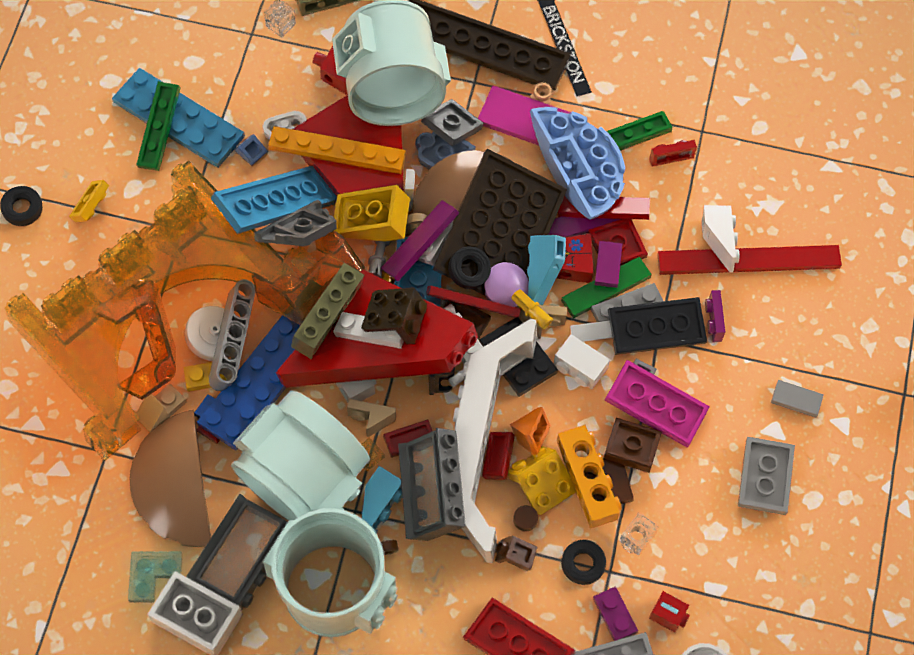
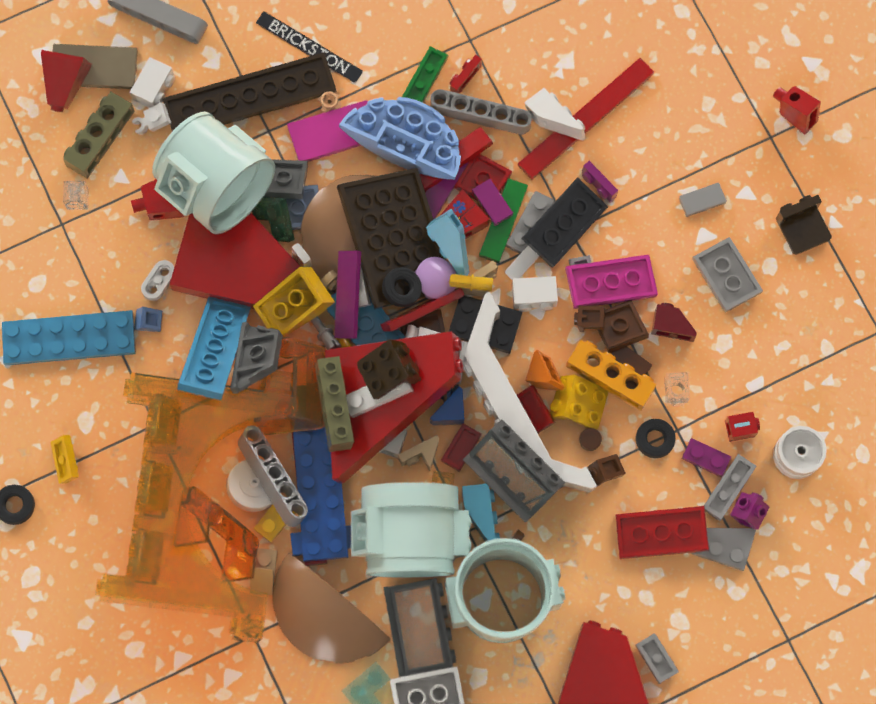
camera: 40 degrees left, 10 degrees up
green tile [136,81,181,171] -> none
light orange plate [268,126,406,174] -> none
none -> clear green plate [252,197,295,242]
none -> light grey beam [430,89,532,135]
none -> blue slope [430,386,464,426]
none -> reddish brown bracket [574,306,606,332]
none -> dark red slope [651,303,697,342]
none -> dark brown bracket [775,195,832,255]

